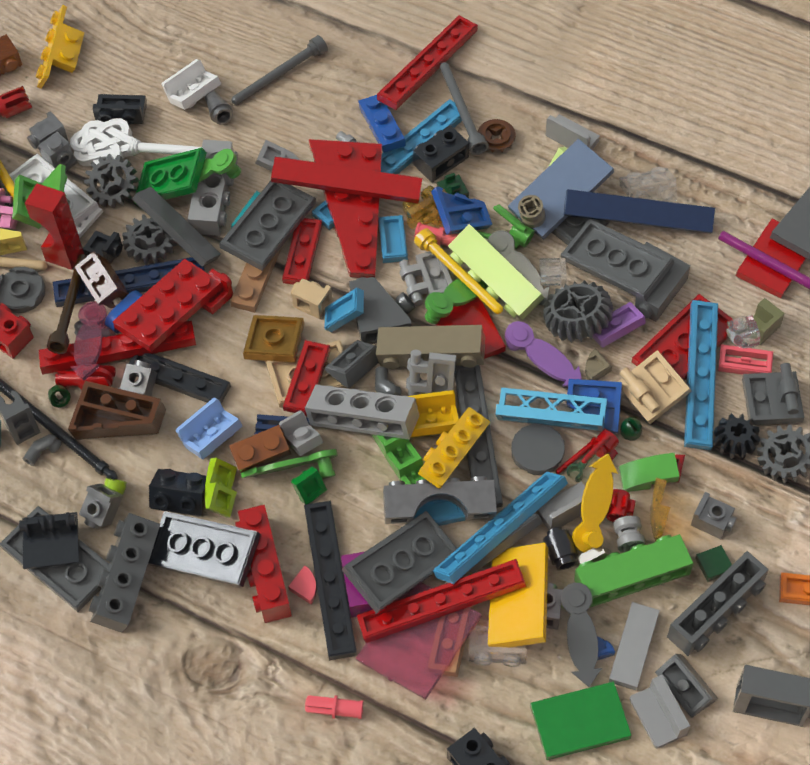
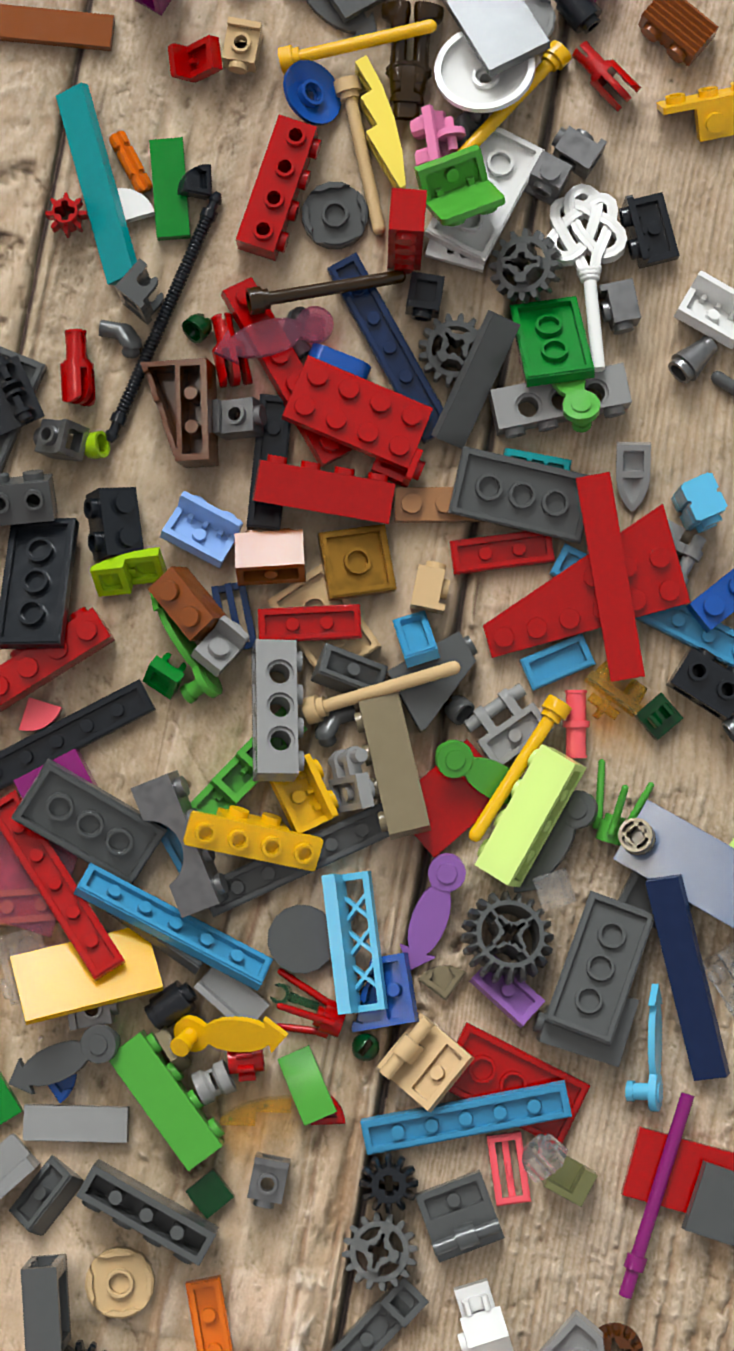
camera: 70 degrees right, 25 degrees up
hinge [75,251,129,308] -> none
blue wing [431,187,493,235] -> none
none -> red arm [60,329,96,407]
none -> tan tile [85,1246,155,1319]
none -> brick [234,528,306,586]
none -> red brick [252,454,396,524]
none -> tan piece [301,661,461,725]
none -> flat silver brick [598,278,641,334]
none -> medium azure brick [625,984,663,1112]
none -> medium azure brick [671,472,727,534]

